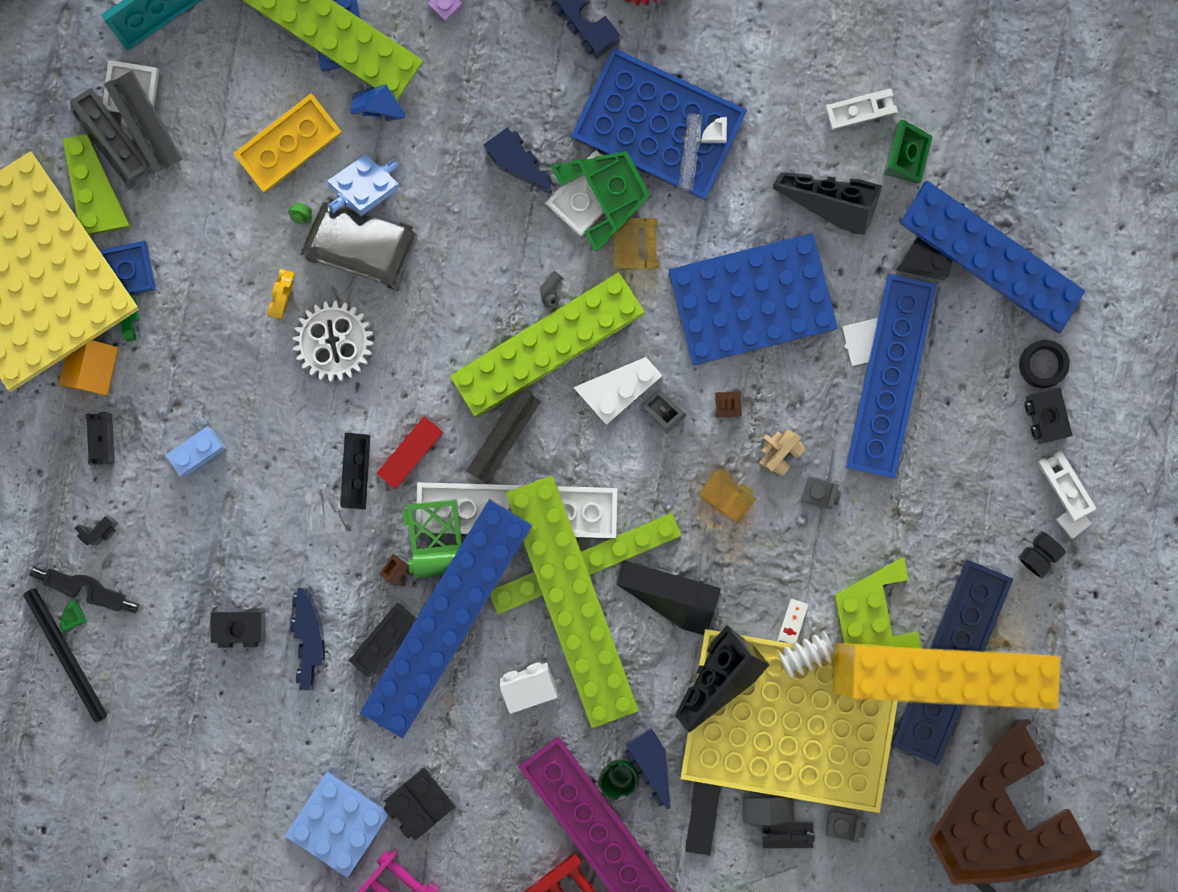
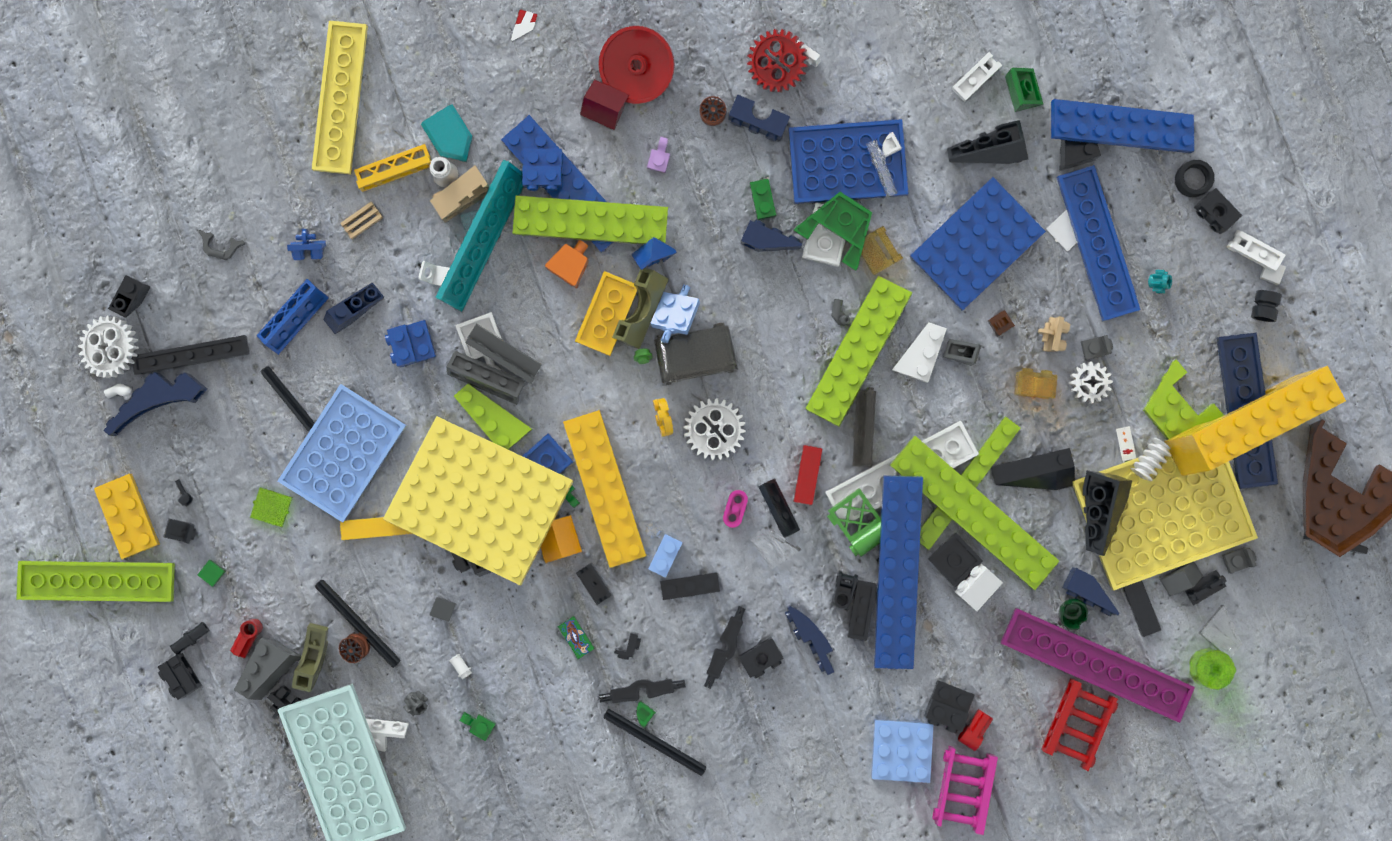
camera: 30 degrees left, 0 degrees up
reddish brown tile [379,554,413,586] -> none
none -> blue plate [385,320,436,368]
none -> orange torso [545,240,589,288]
none -> tile [558,616,595,659]
none -> yellow plate [563,410,646,568]
none -> olive arch [612,268,668,349]
none -> black plate [660,572,720,600]
none -> black piece [703,606,746,689]
none -> dark pink plate [723,490,748,528]
none -> green plate [750,179,776,220]
none -> black piece [832,570,858,609]
none -> black plate [928,533,983,587]
none -> red piece [958,709,993,751]
none -> white gear [1069,361,1113,404]
none -> teal gear [1148,270,1172,294]

